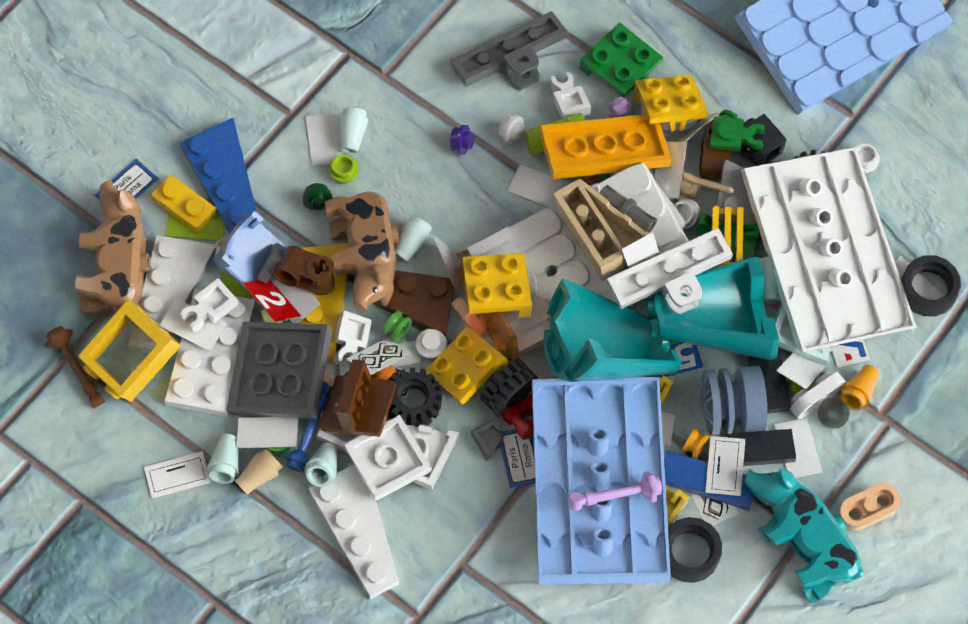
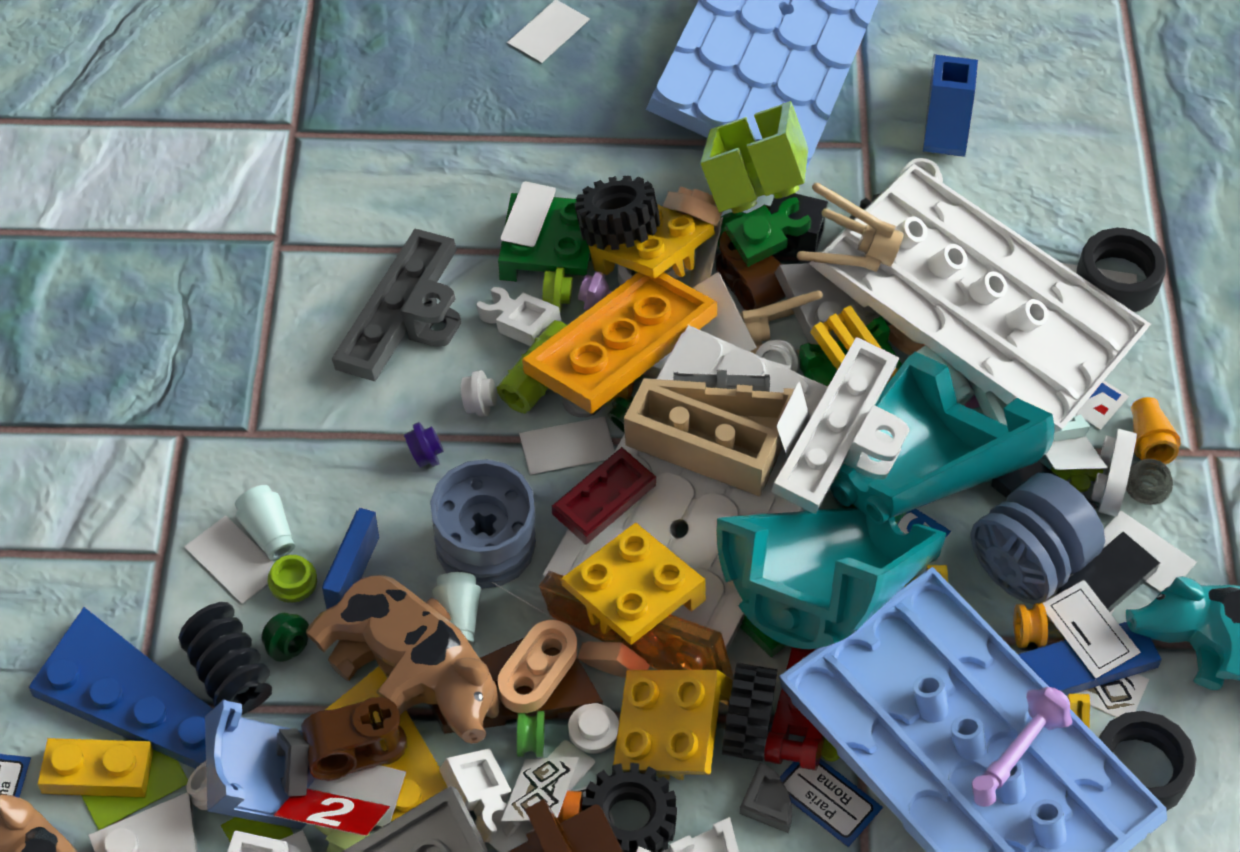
camera: 35 degrees left, 10 degrees down
none -> black piece [178,602,272,715]
none -> blue tile [322,507,380,609]
none -> sand blue wheel [430,459,536,589]
none -> light nougat plate [498,620,577,713]
none -> white sticker [501,181,556,247]
none -> lime plate [542,267,573,313]
none -> dark red plate [552,447,656,545]
none -> black tyre [575,176,660,250]
none -> light nougat plate [663,186,722,227]
none -> lime piece [700,101,809,213]
none -> tan plant [797,183,904,272]
none -> blue slope [923,54,978,157]

